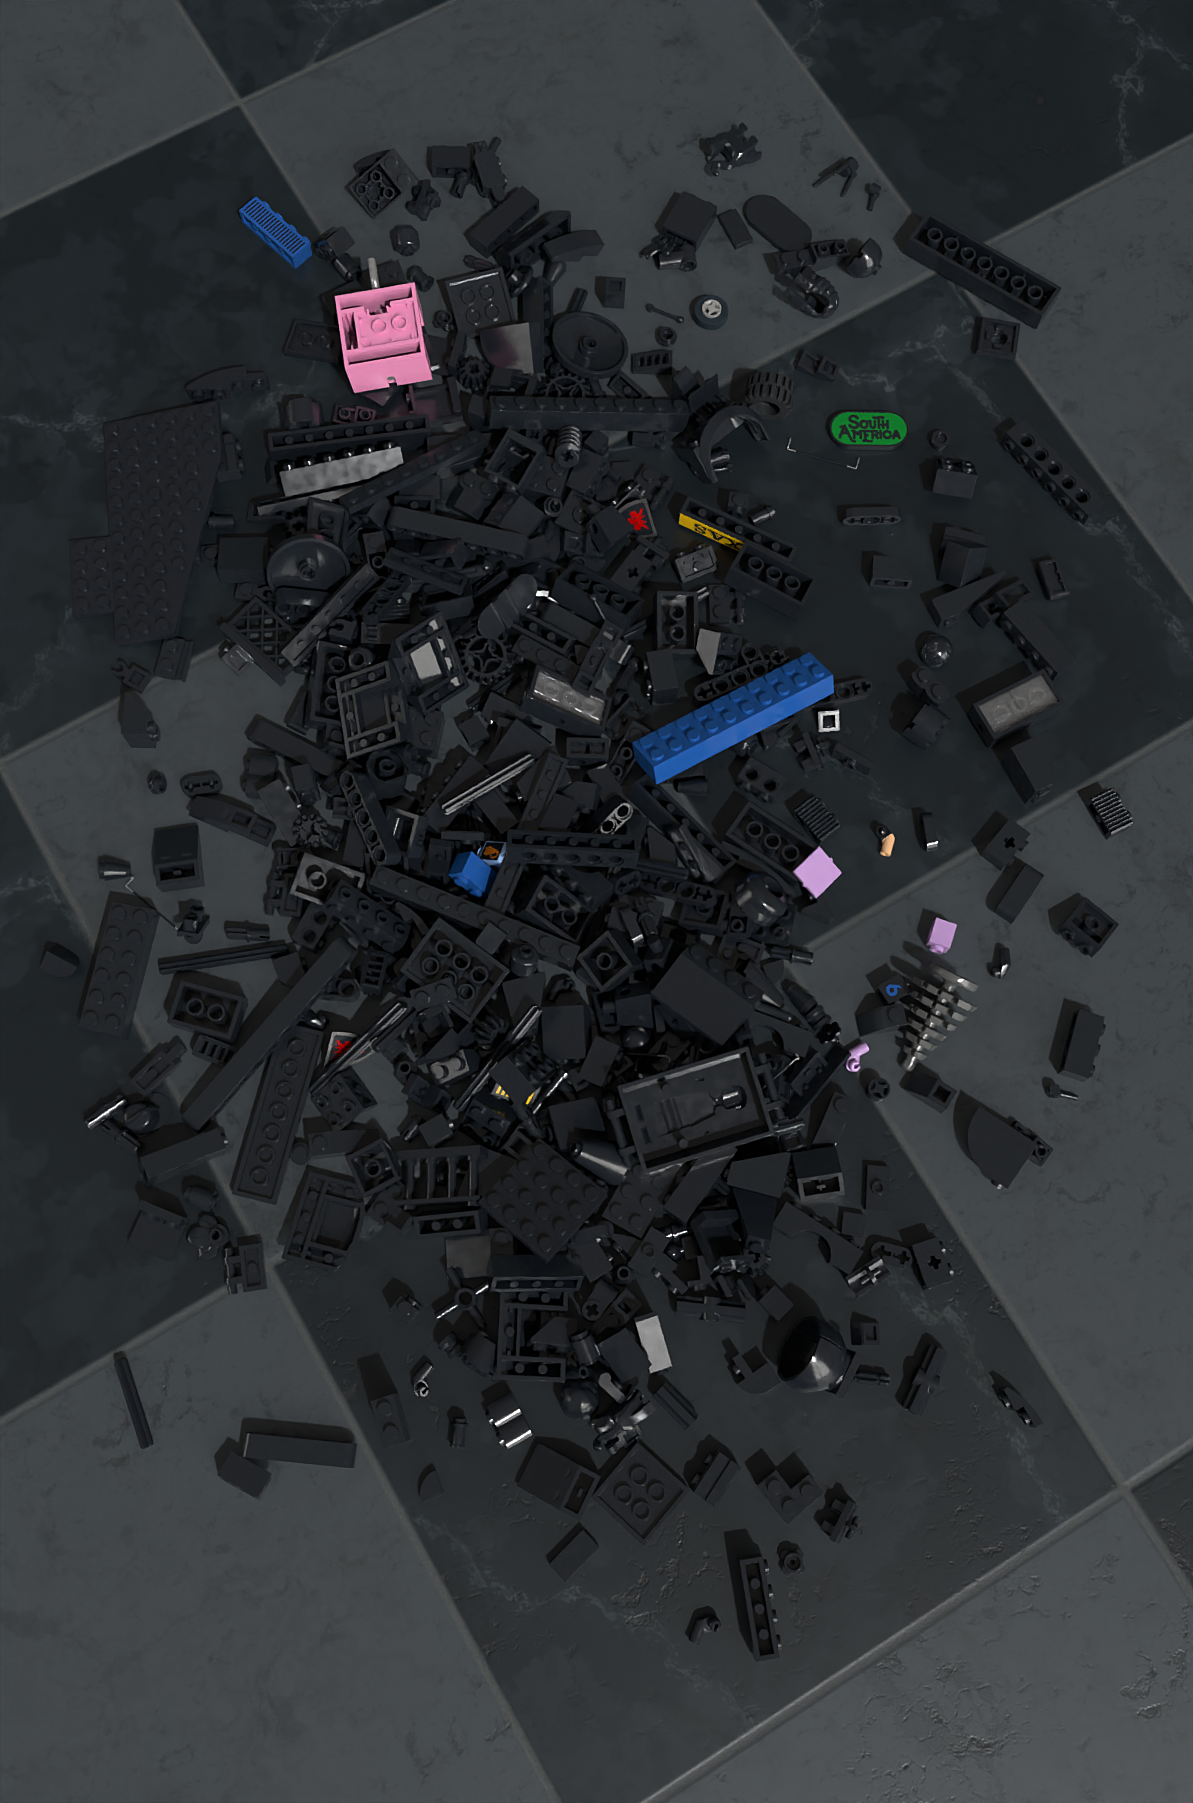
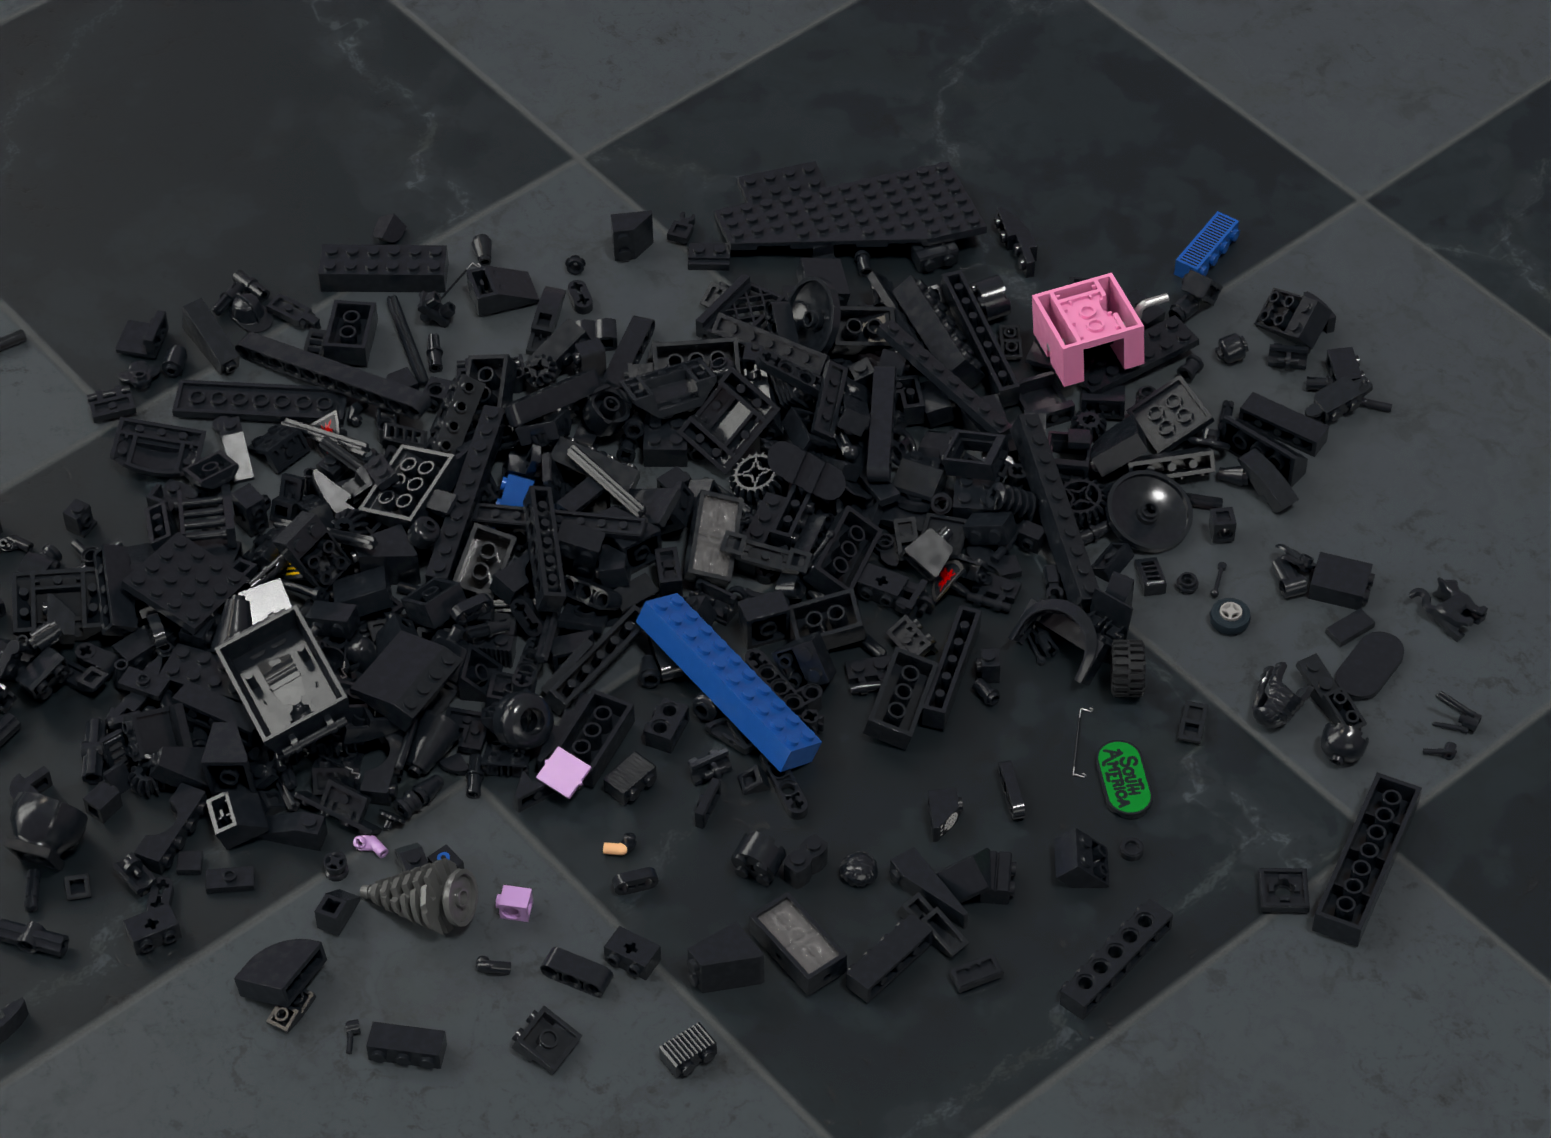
camera: 85 degrees right, 25 degrees down
slope [632,1311,672,1376] -> none

